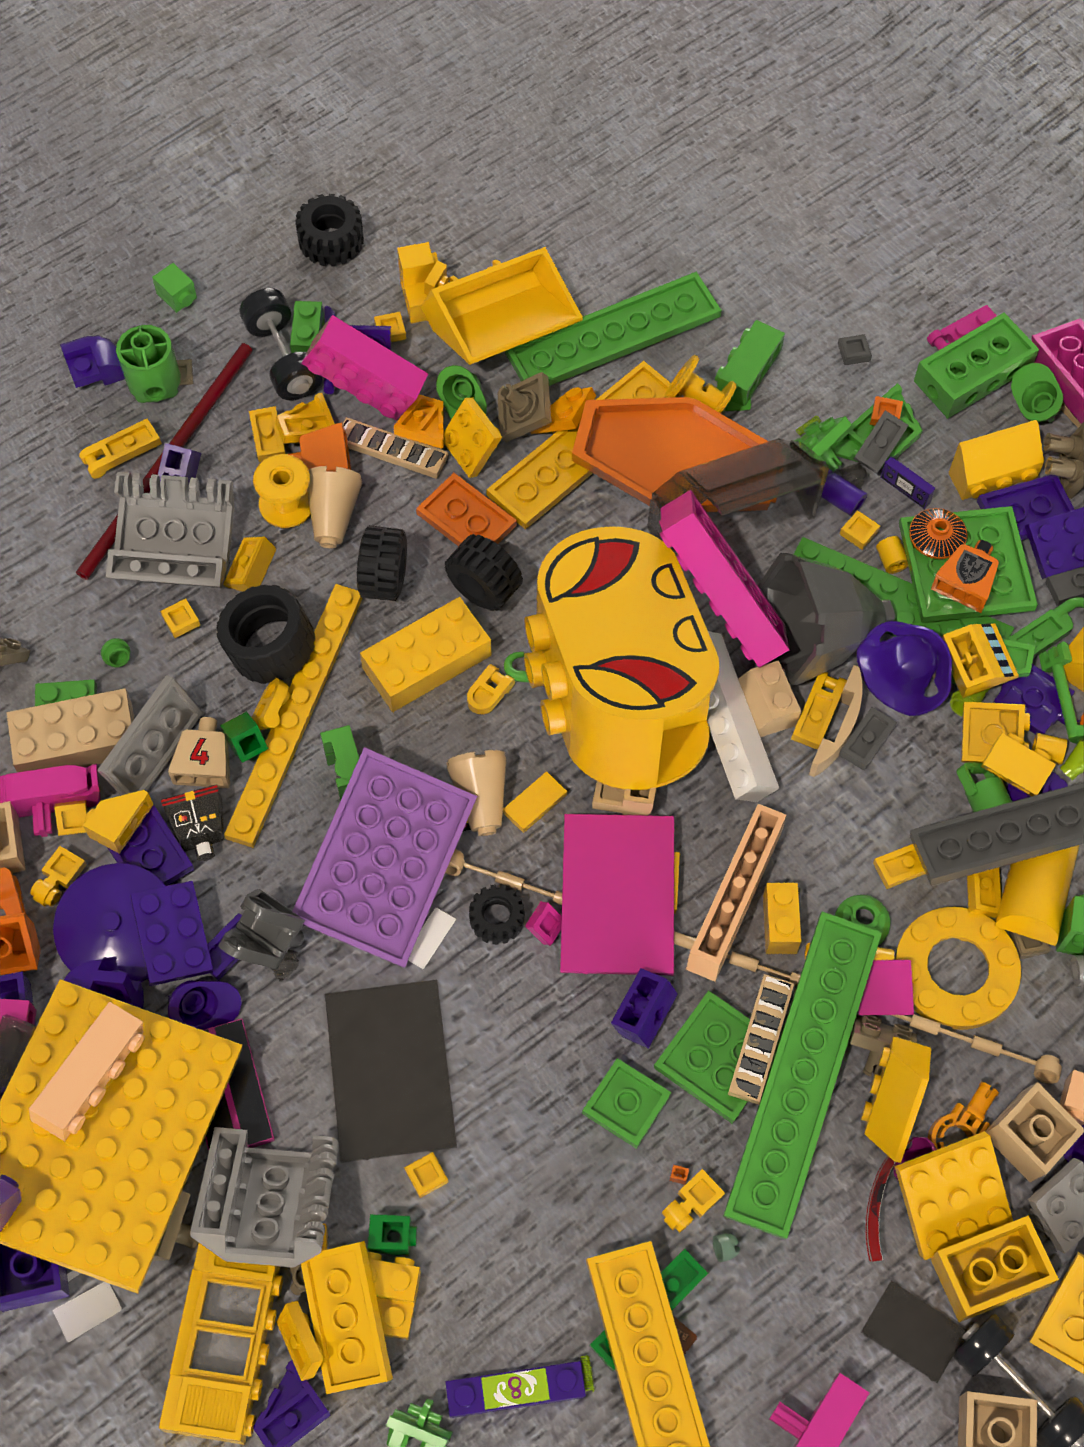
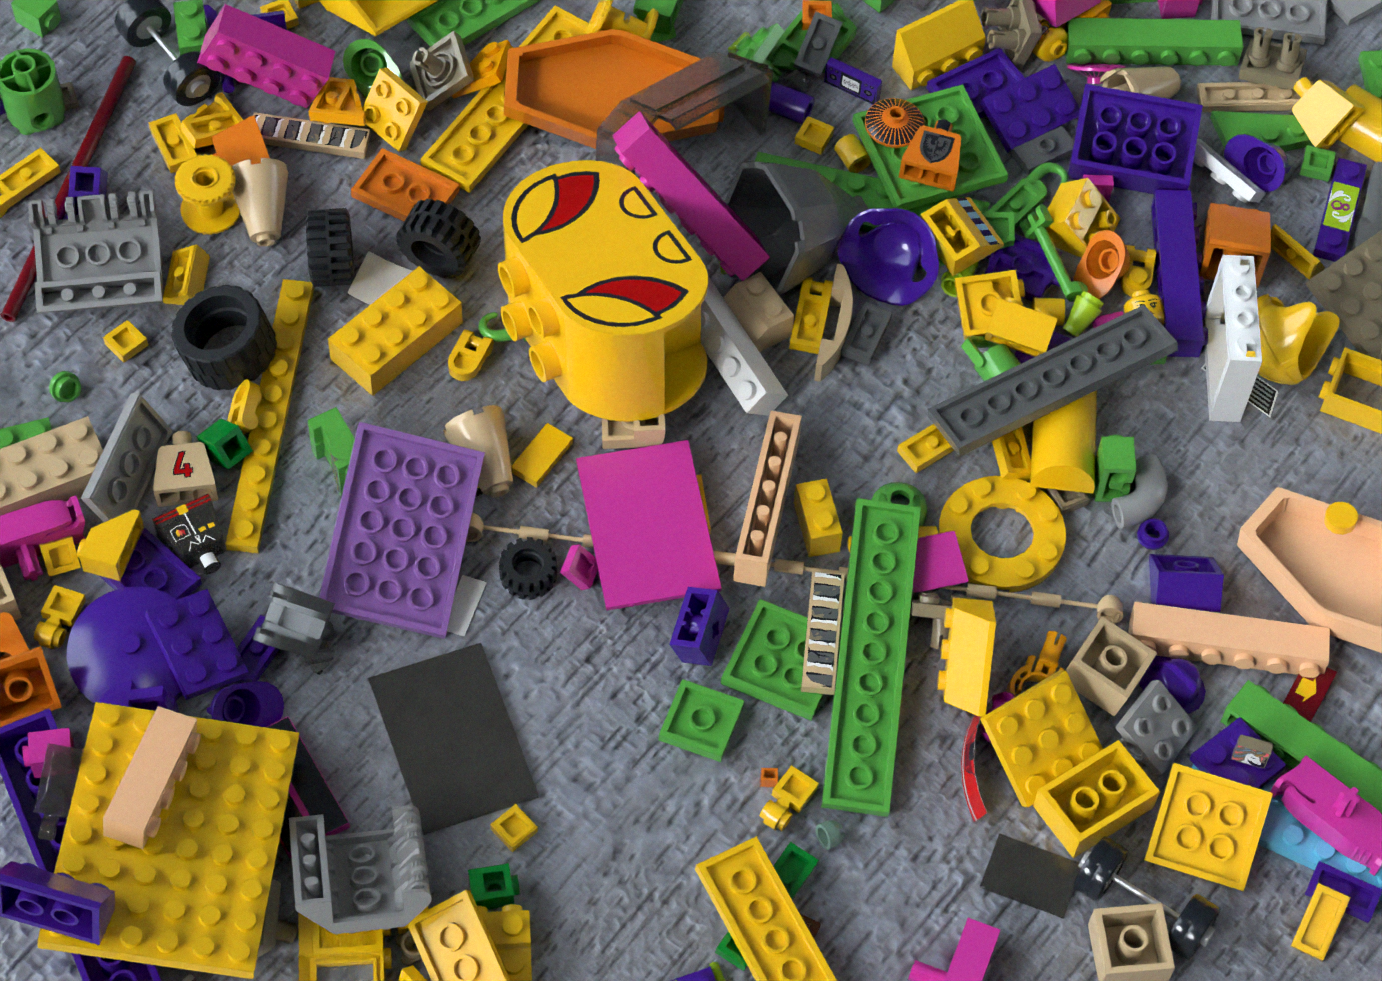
camera: 15 degrees left, 5 degrees down
none -> white sticker [348,251,412,305]

